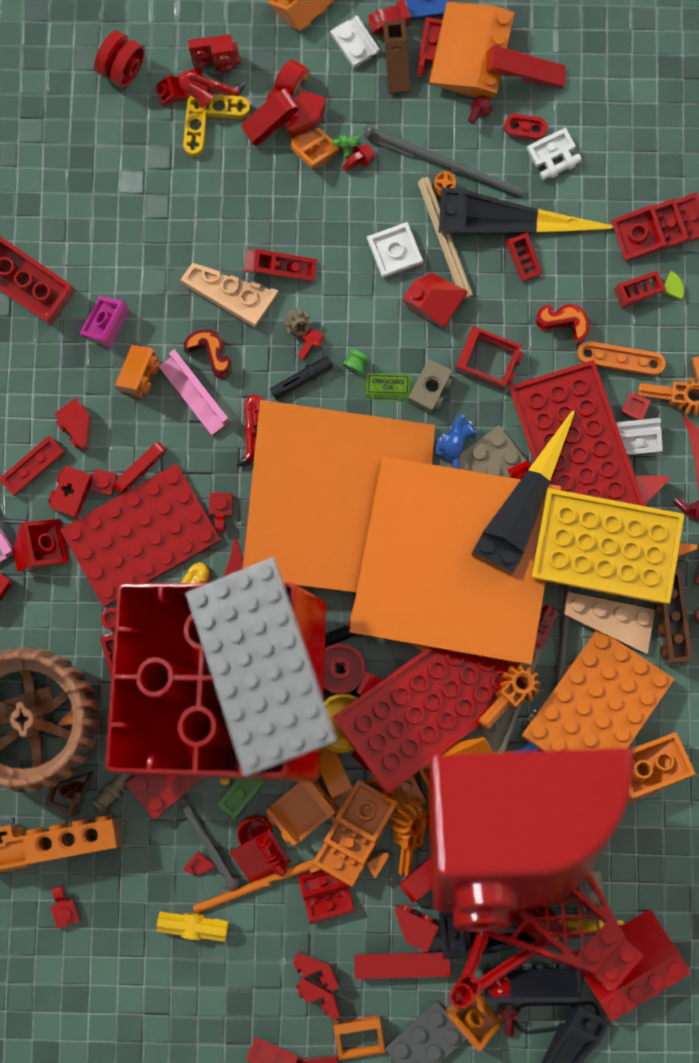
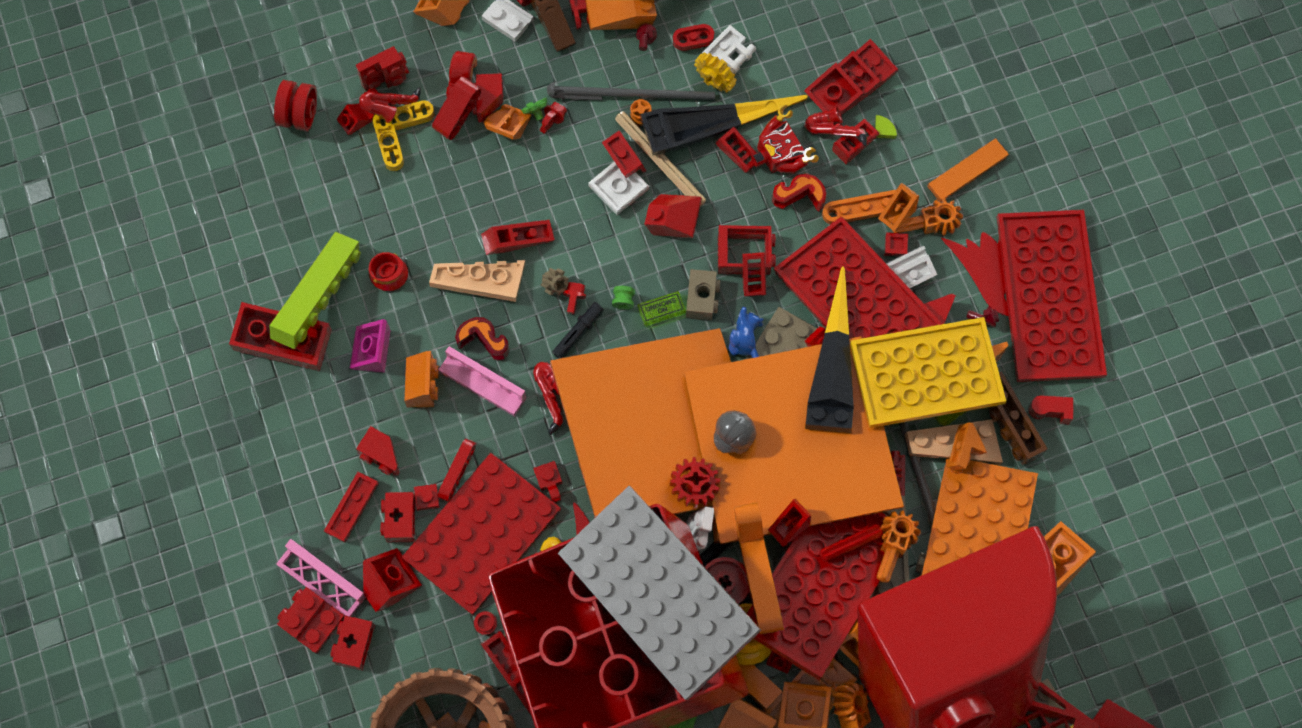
camera: 25 degrees left, 10 degrees down
none -> lime brick [270,232,361,349]
none -> red piece [369,252,408,291]
none -> red panel [602,130,646,178]
none -> red gear [669,457,721,508]
none -> white plate [687,507,714,551]
none -> yellow gear [694,52,737,93]
none -> dark grey hair [714,410,757,454]
none -> orange beam [734,502,784,635]
none -> red slope [742,252,766,296]
none -> red torso [751,104,819,174]
none -> red slope [768,498,811,547]
none -> red piece [805,105,867,146]
none -> red axle [819,524,883,562]
none -> orange slope [878,183,919,232]
none -> orange slope [947,422,987,471]

